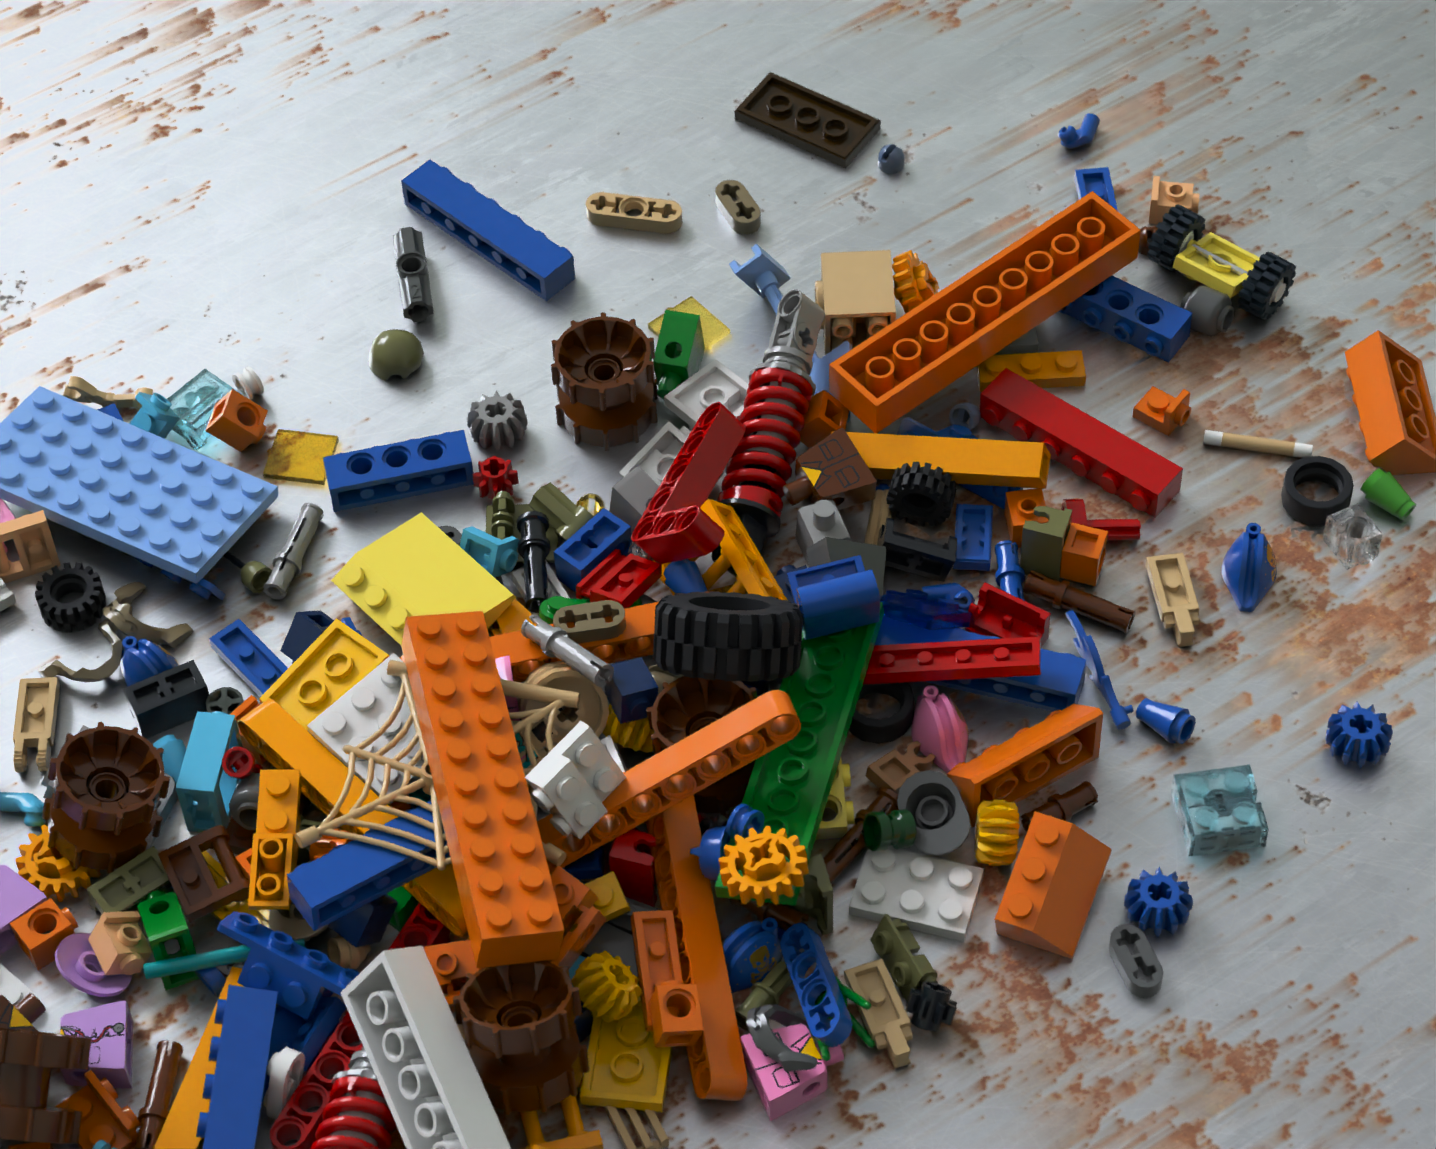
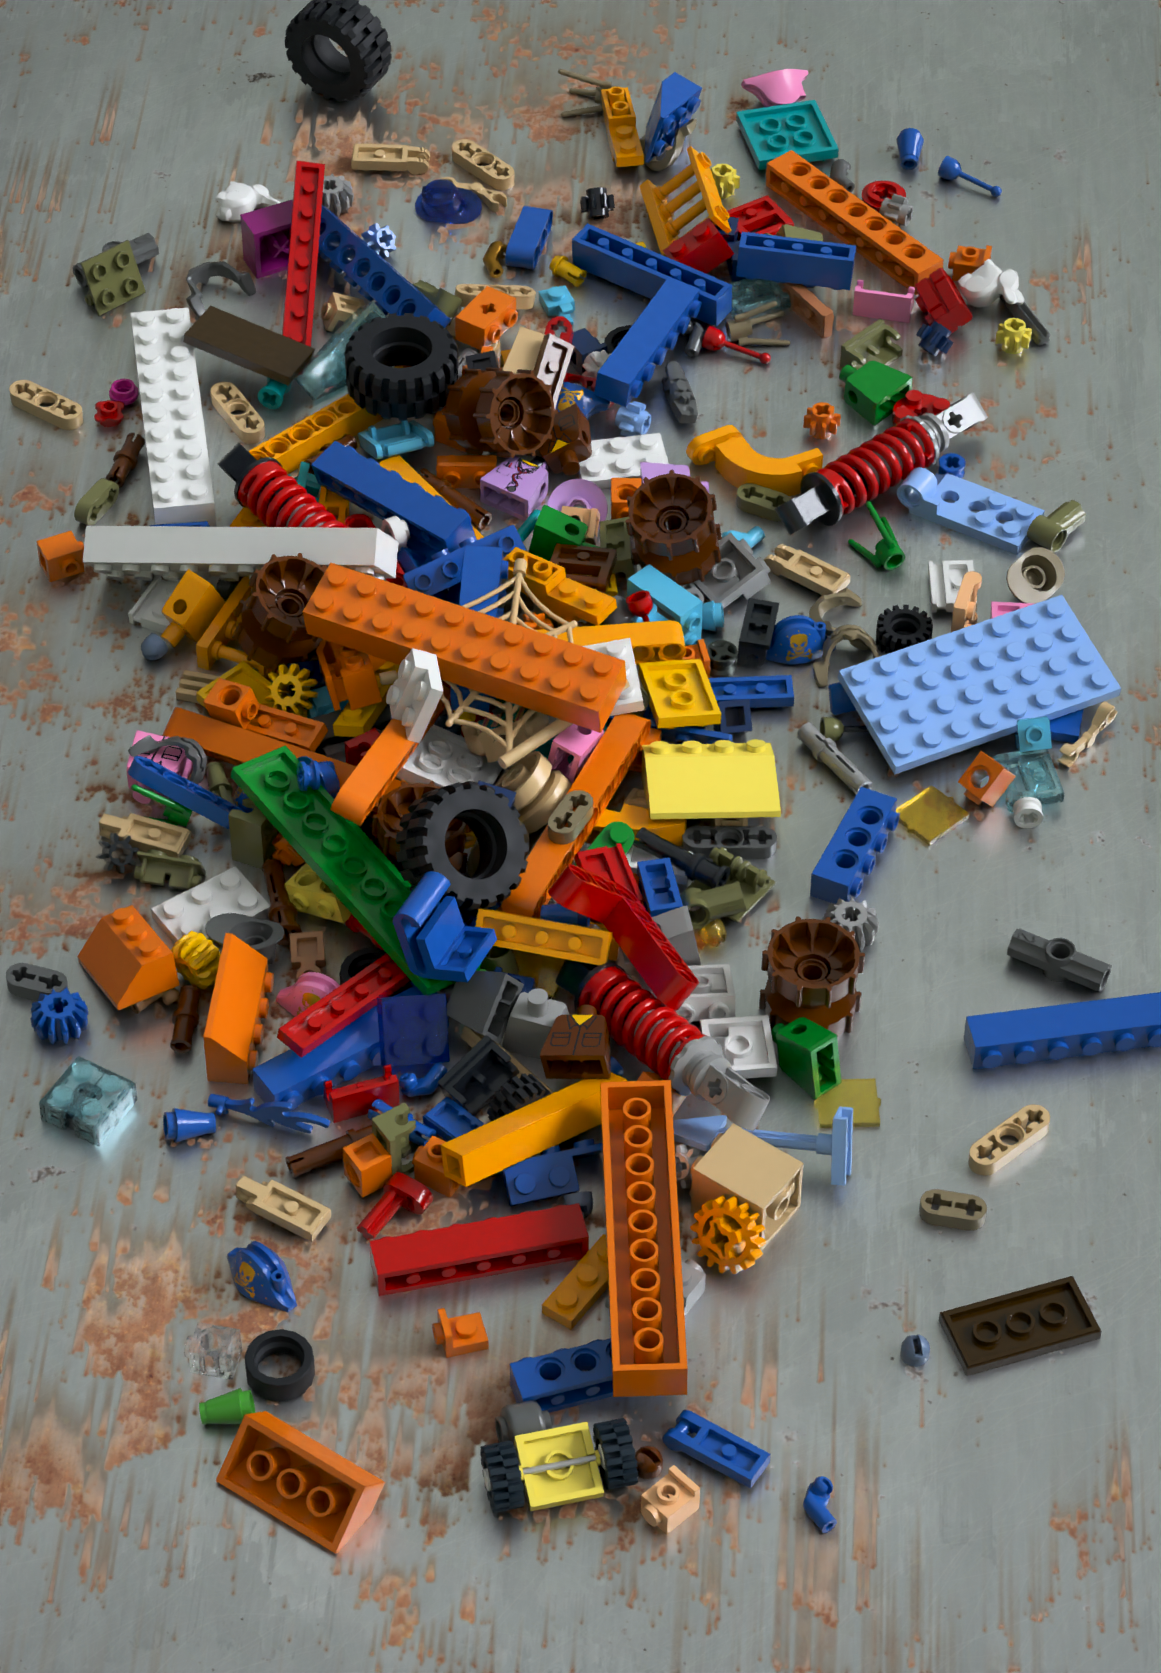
camera: 125 degrees right, 5 degrees down
olive hair [368,329,424,380] -> none
medium azure bracket [460,526,519,577] -> none
red gear [473,456,519,500] -> none
light grey pin [521,615,614,687] -> none
light orange gear [719,826,809,907] -> none
dark green wheel [862,809,916,851] -> none
tan bar [1203,430,1313,458] -> none
blue gear [1325,701,1393,769] -> none

